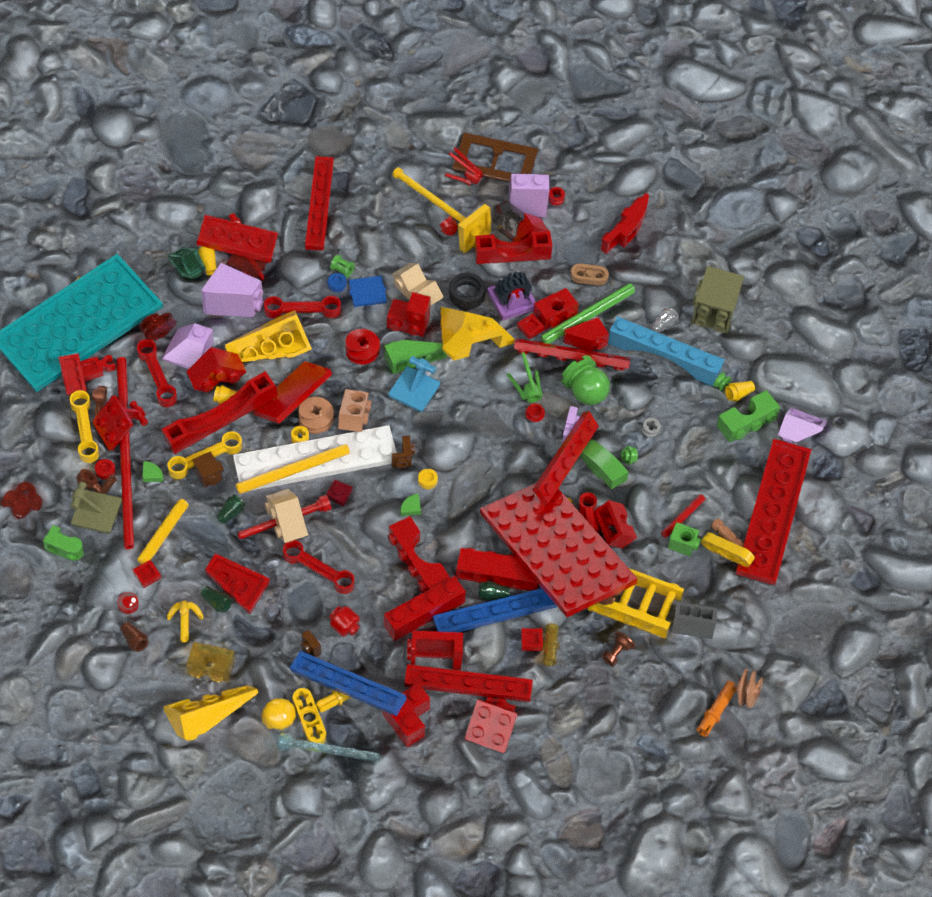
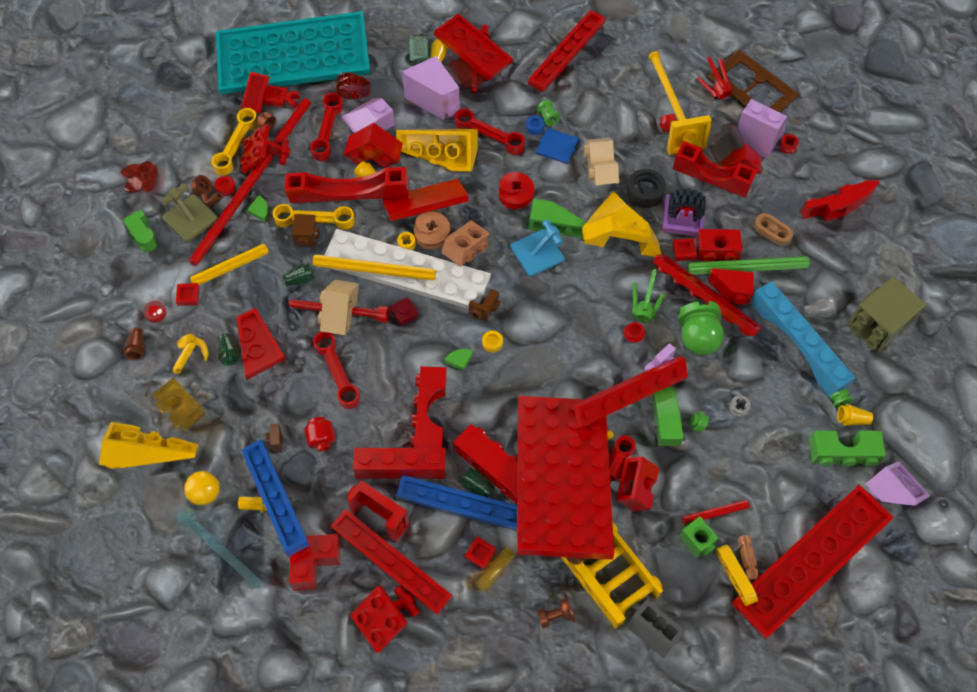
camera: 35 degrees right, 5 degrees up
yellow beam [293,688,326,747] -> none
red brick [387,292,431,337] -> none

